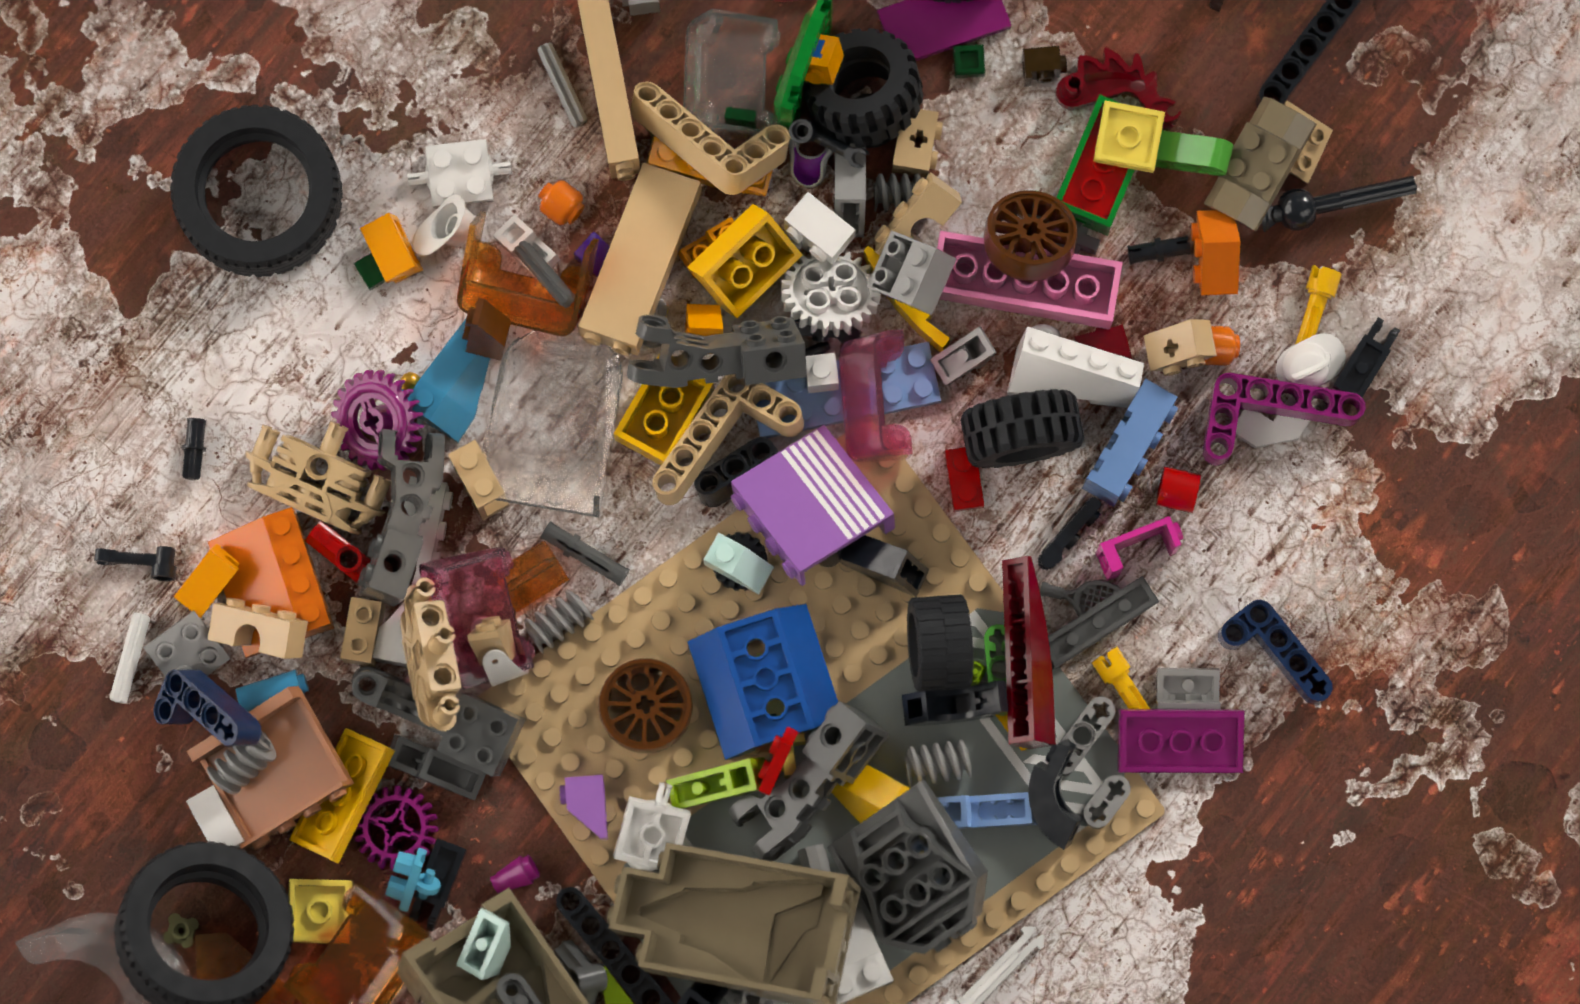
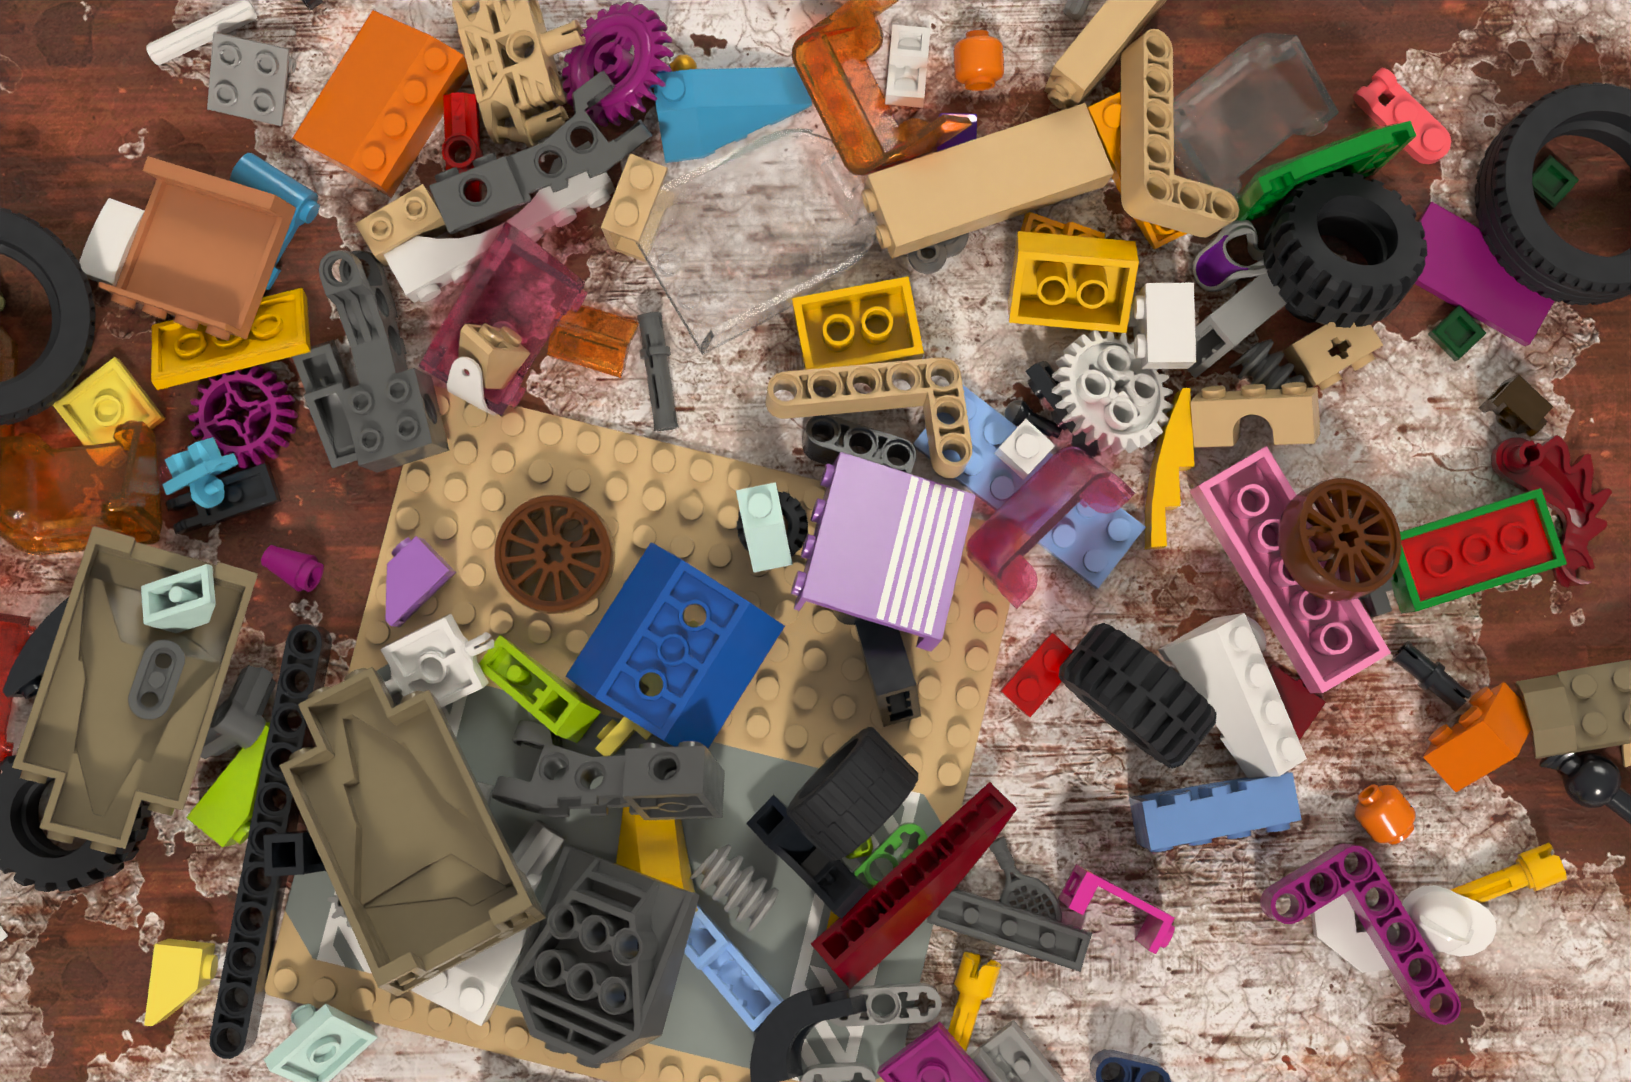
camera: 50 degrees right, 5 degrees up
dark blue beam [153,669,261,746] -> none
light orange hinge [174,544,240,618] -> none
light grey piece [207,730,277,795] -> none
tan arch [208,598,308,659] -> none
tan piece [400,577,461,731] -> none
reddish brown slope [462,297,511,361] -> none
dark grey axle [514,241,576,308] -> none
light grey piece [524,590,594,654] -> none
dark grey brick [626,315,807,388] -> none
light orange hinge [685,304,723,336] -> none
dark green tile [724,107,757,131] -> none
red plate [758,726,799,796] -> none
black brick [789,119,870,168] -> none
light orange brick [804,35,844,85] -> none
light grey slope [867,230,957,315] -> none
light grey slope [930,326,997,386] -> none
black hinge [1037,497,1103,571] -> none
light yellow tile [1093,101,1165,173] -> none
tan brick [1143,319,1217,376] -> none
bright green beam [1155,131,1234,176] -> none
red piece [1156,466,1201,513] -> none
black hinge [1332,317,1400,397] -> none

